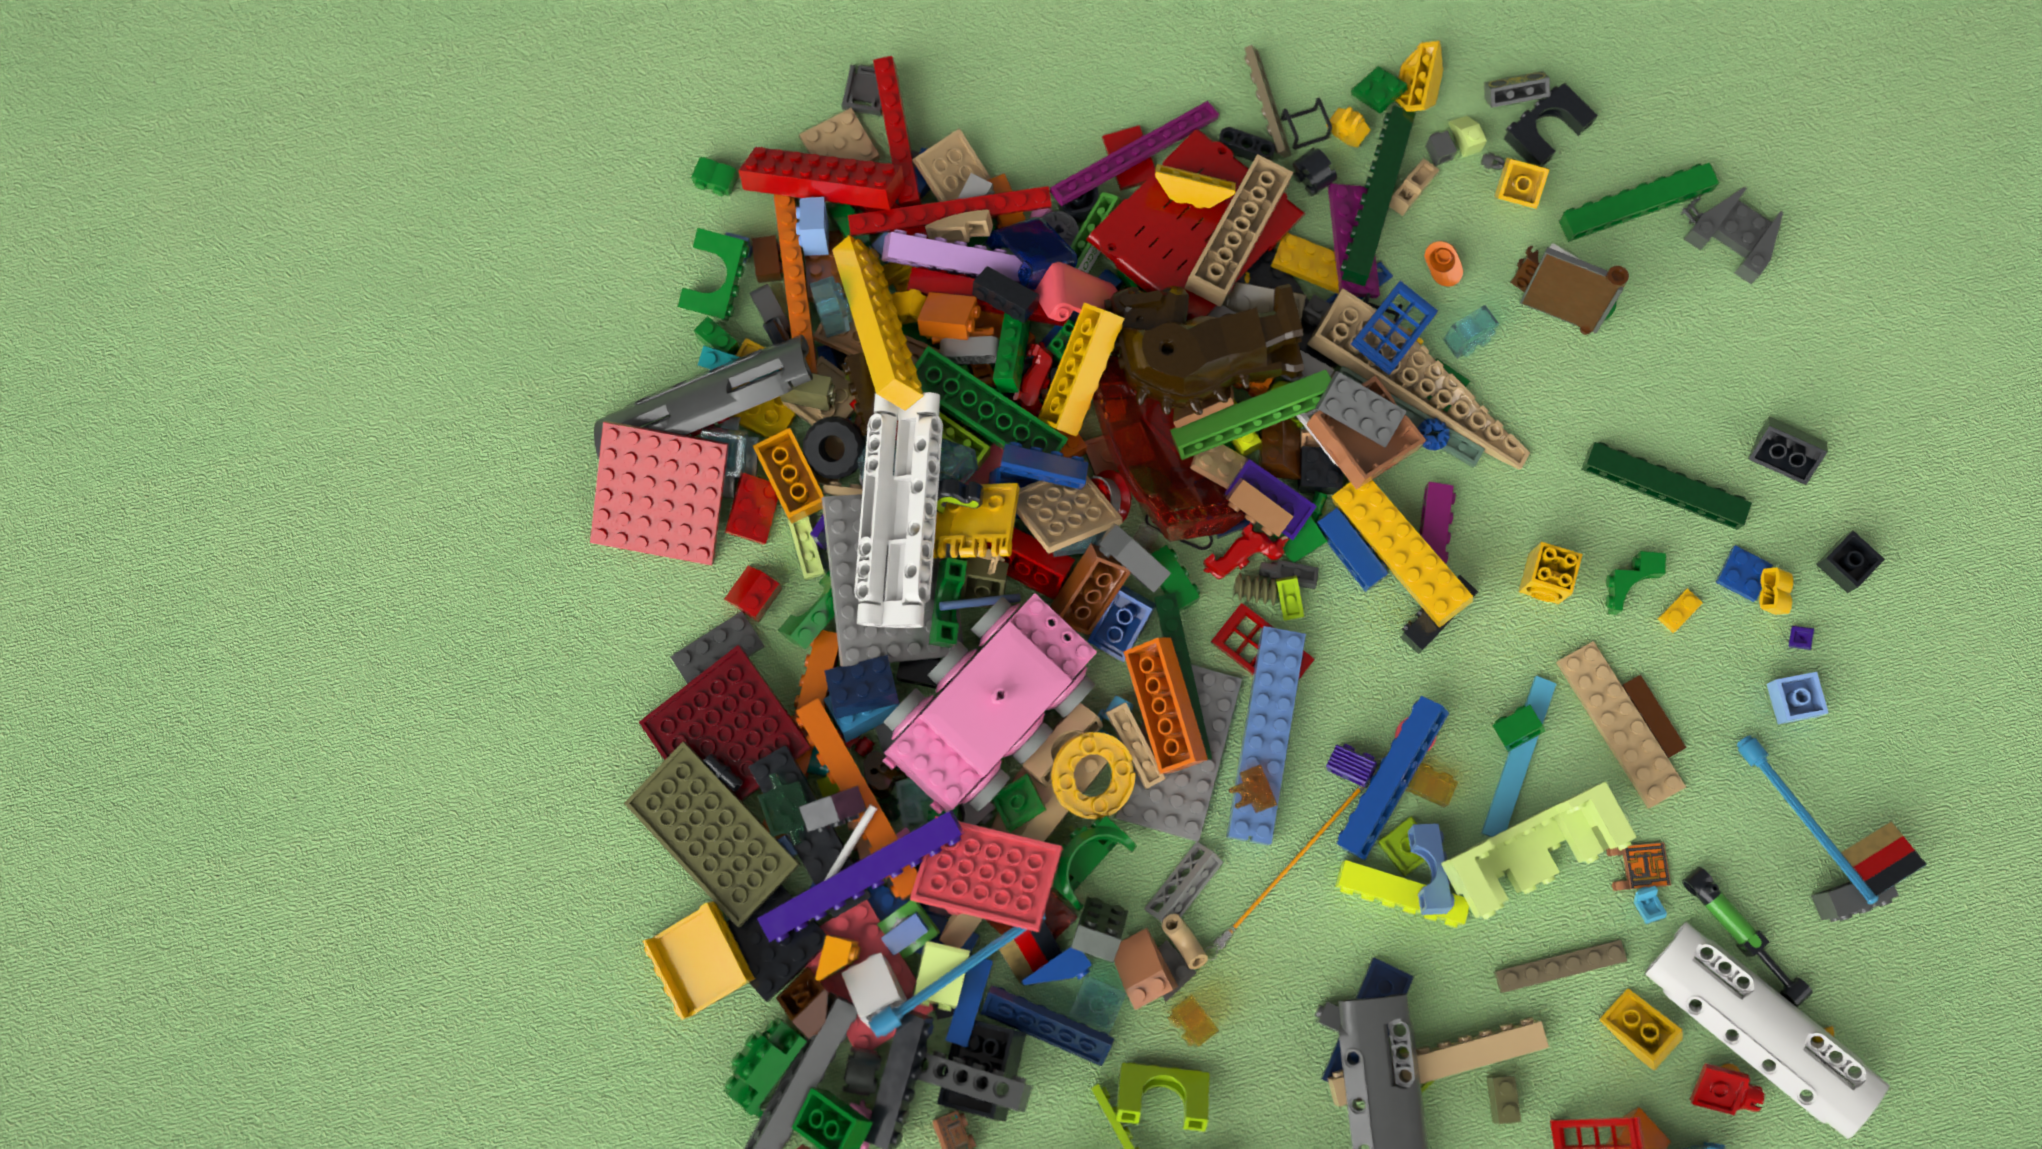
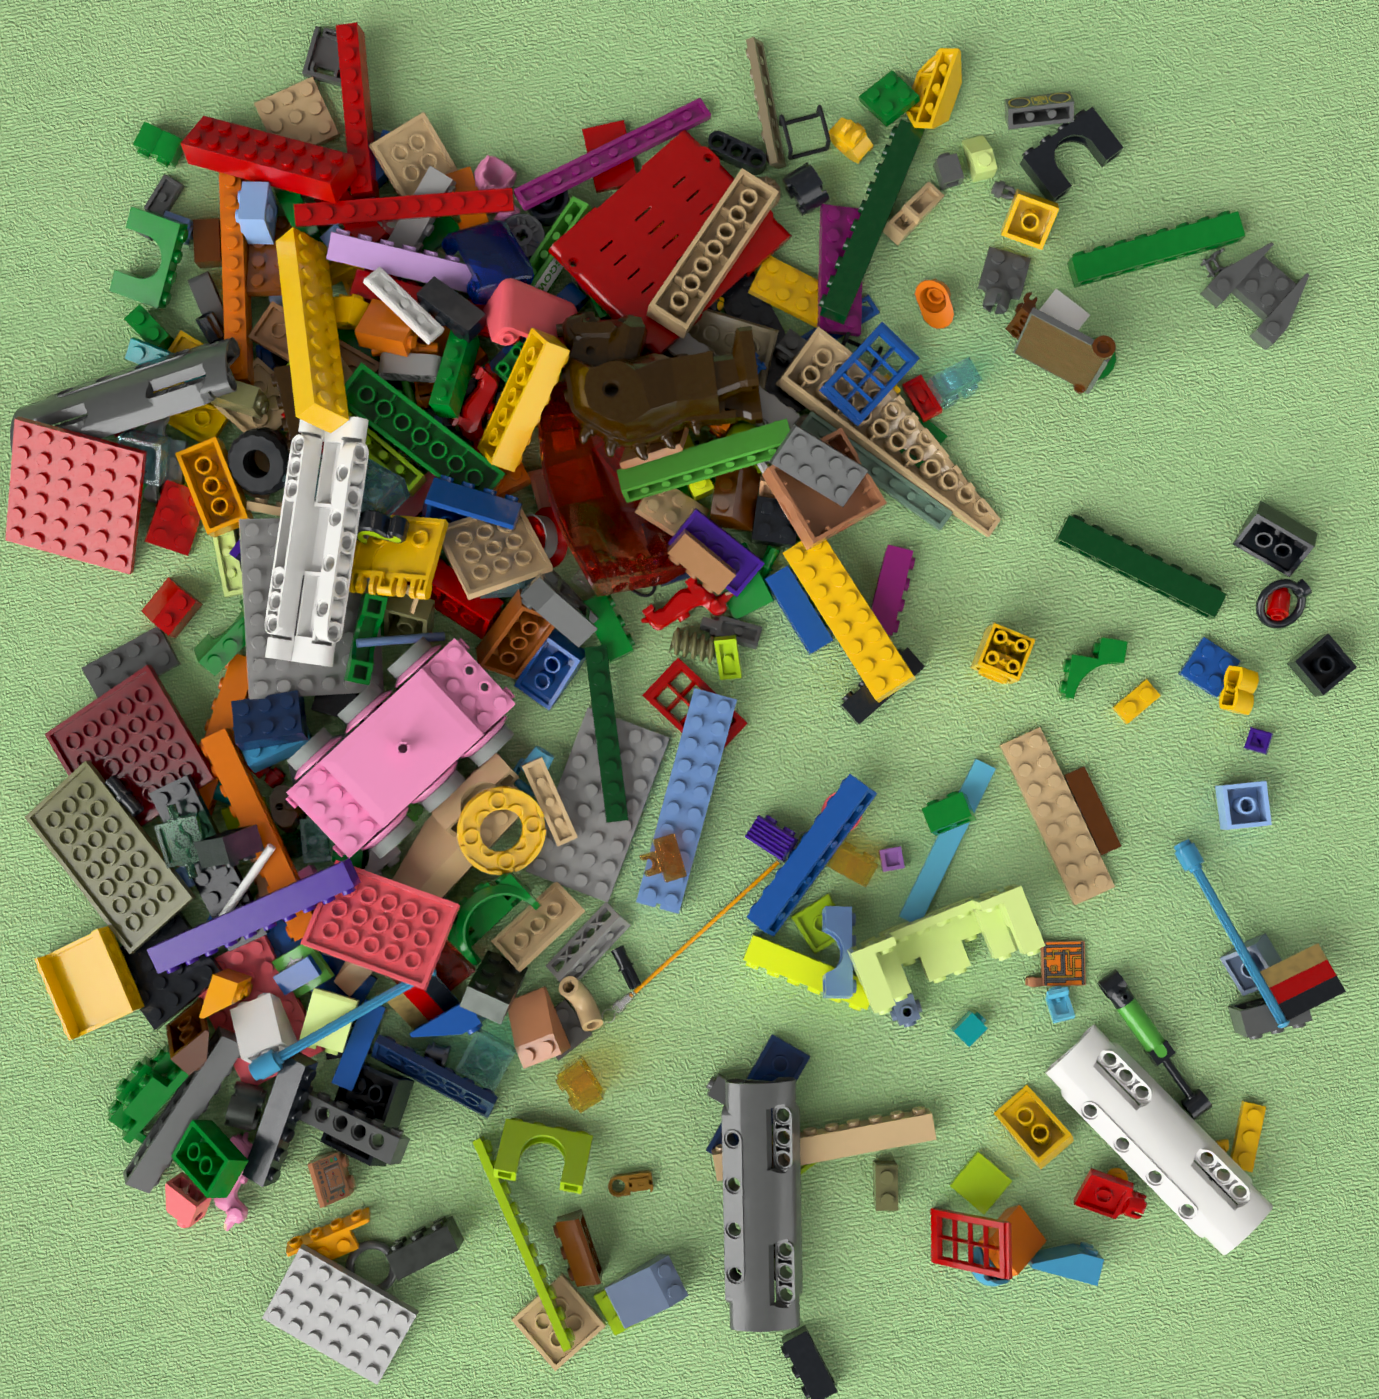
camera: 10 degrees right, 10 degrees up
clear light blue brick [809,276,852,338] -> none
tan slope [926,210,993,243] -> none
green plate [992,774,1046,832] -> none
orange brick [1123,637,1208,774] -> none
yellow wedge [1155,164,1236,208] -> none
blue gear [1418,418,1450,451] -> none
dark tan plate [1494,940,1627,993] -> none
none -> dark grey tile [133,174,185,241]
none -> white tile [363,267,445,345]
none -> flat silver brick [424,1042,451,1068]
none -> bright pink hair [474,155,517,190]
none -> tan plate [491,882,585,972]
none -> pearl gold piece [608,1170,653,1197]
none -> black axle [611,945,641,990]
none -> medium lavender plate [879,846,905,872]
none -> sand blue brick [890,992,923,1027]
none -> red plate [902,374,943,423]
none -> lime tile [949,1151,1012,1215]
none -> teal brick [951,1010,988,1047]
none -> dark grey plate [977,246,1031,314]
none -> sand blue slope [1220,933,1282,996]
none -> yellow plate [1230,1101,1266,1172]
none -> black piece [1256,579,1312,629]
none -> red brick [1266,588,1291,621]

